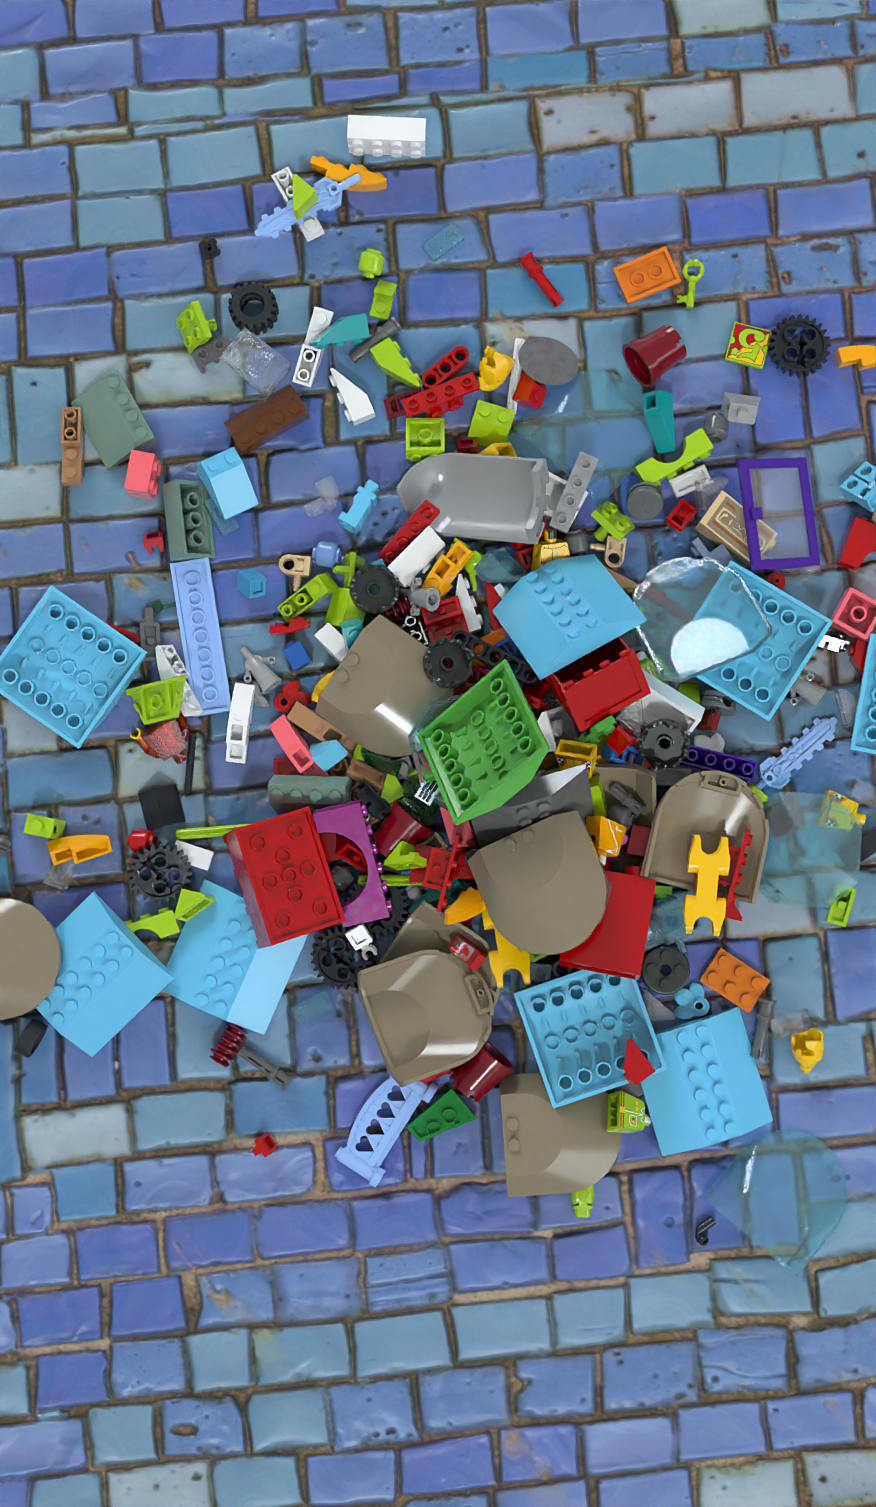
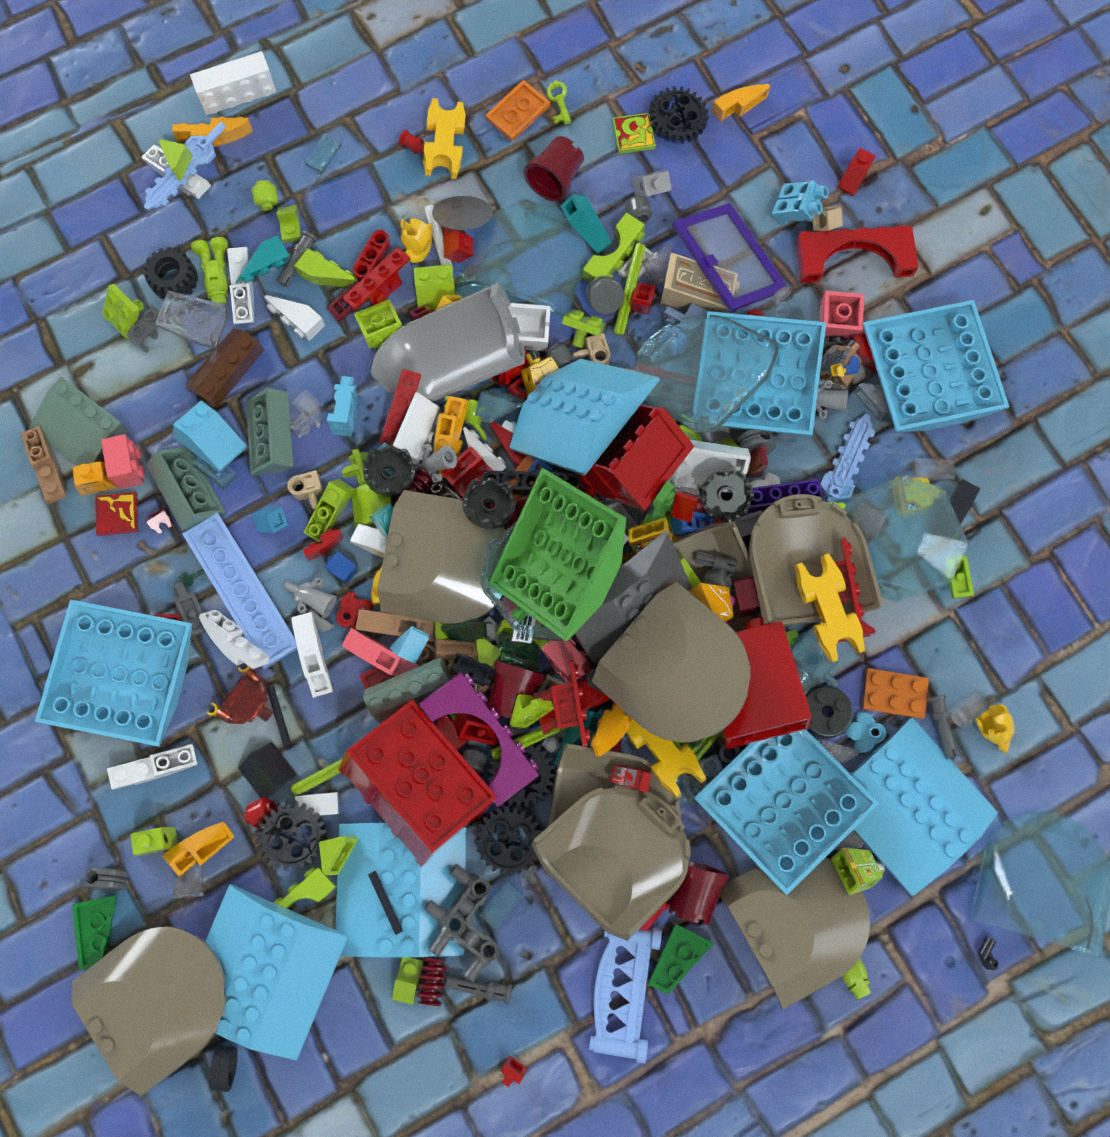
camera: 30 degrees left, 10 degrees down
lime wing [125,675,186,725] -> none
black plate [199,238,221,260] -> none
medium blue head [312,541,342,568] -> none
white plate [345,923,377,960] -> none
light grey brick [549,451,599,534] -> none
red slope [623,1037,655,1086] -> none
none -> light orange torso [73,462,119,496]
none -> tile [95,492,139,536]
none -> white slope [107,744,198,790]
none -> lime piece [191,237,228,307]
none -> sand green slope [246,388,294,476]
none -> black bar [368,871,403,935]
none -> lime slope [392,957,424,1005]
none -> yellow piece [423,98,465,179]
none -> dark grey pin [423,864,499,983]
none -> lime axle [614,243,646,336]
none -> torso [820,340,861,386]

